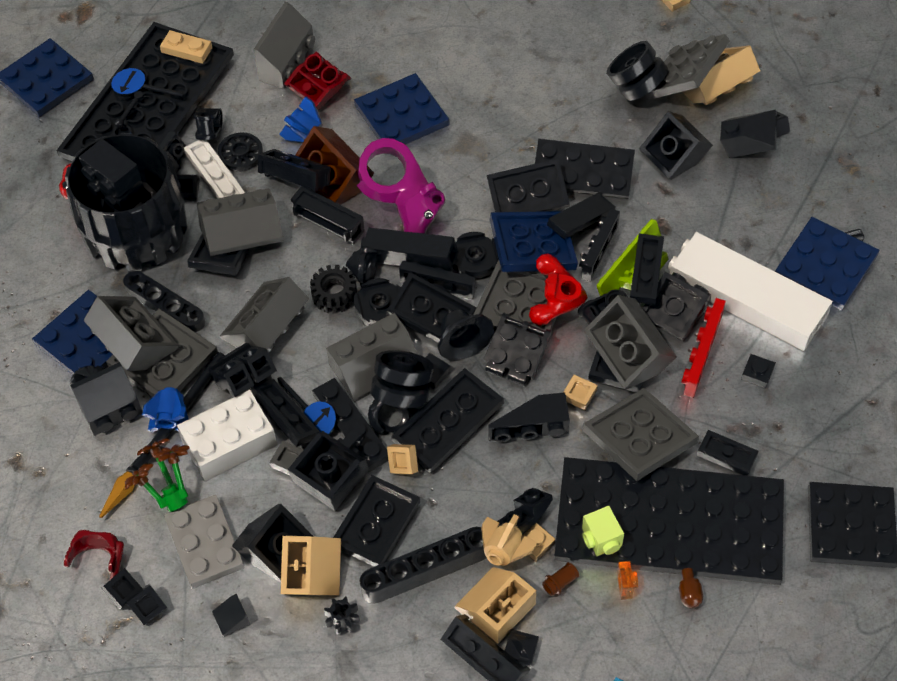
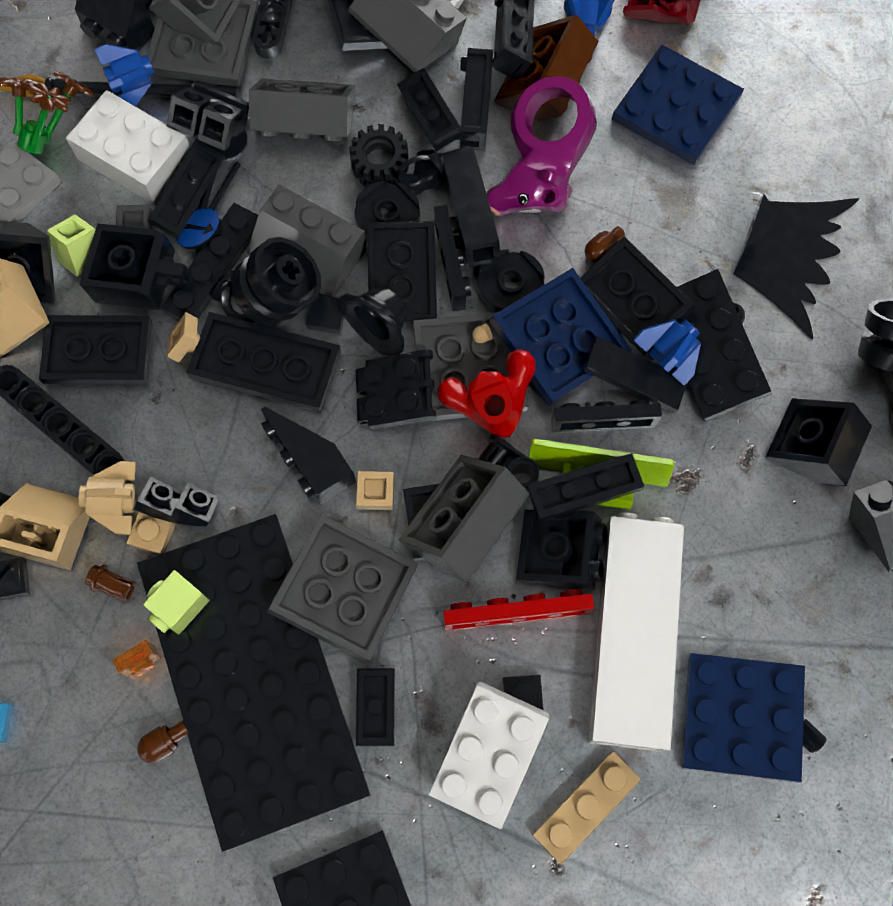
camera: 60 degrees right, 15 degrees up
none -> yellowish green brick [47,214,95,277]
none -> black plate [397,68,464,152]
none -> white brick [429,681,549,829]
none -> tan piece [472,324,493,343]
none -> tan plate [532,751,641,865]
none -> reddish brown cylinder [584,226,625,264]
none -> blue brick [633,319,701,385]
none -> black piece [733,194,859,340]

